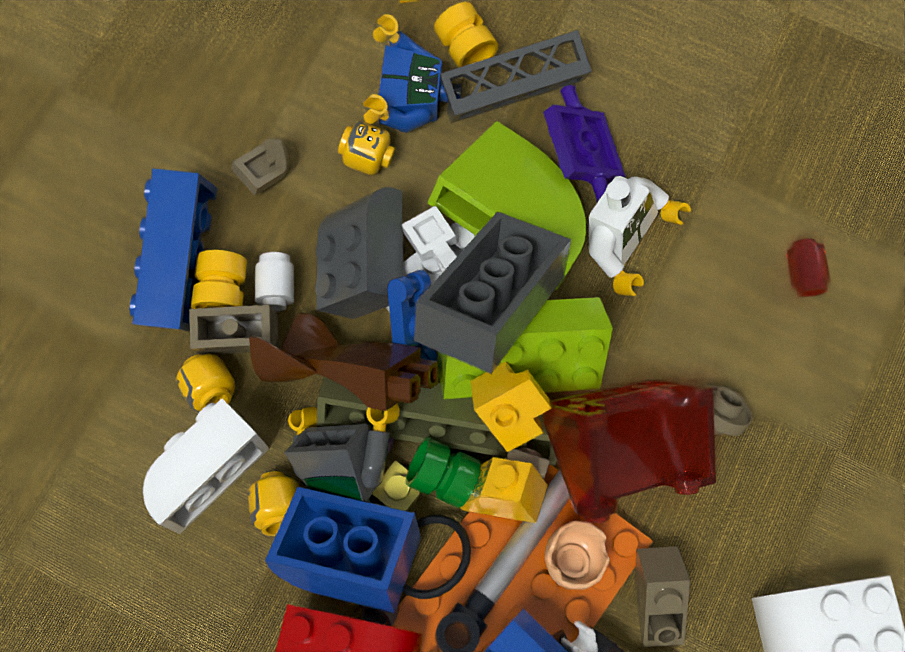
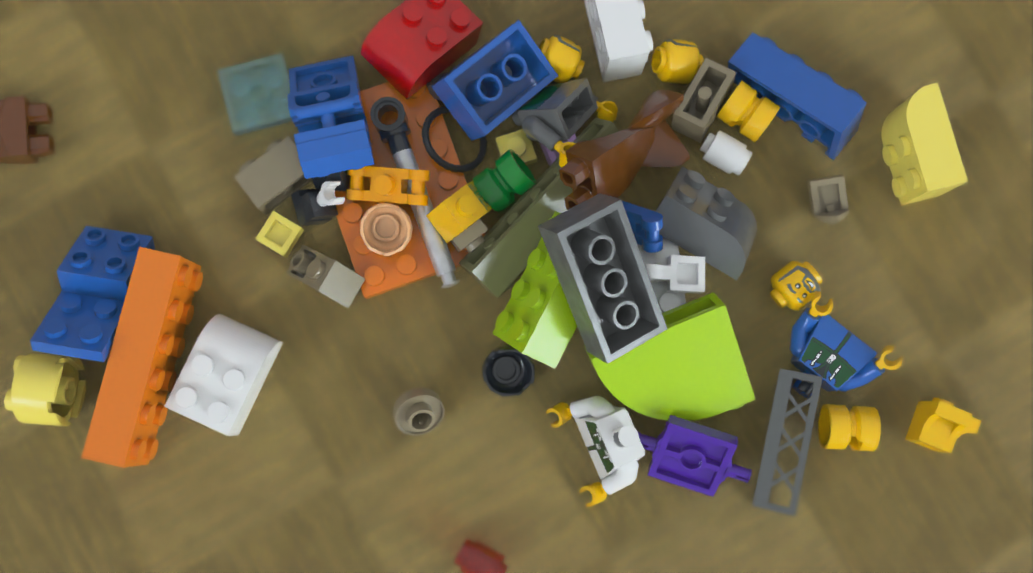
camera: 120 degrees right, 10 degrees up
yellow brick [470,361,551,452] -> none
clear red windscreen [542,380,716,523] -> none
none -> light orange plate [346,166,430,206]
none -> black hair [482,345,535,397]
none -> light yellow brick [881,82,968,205]

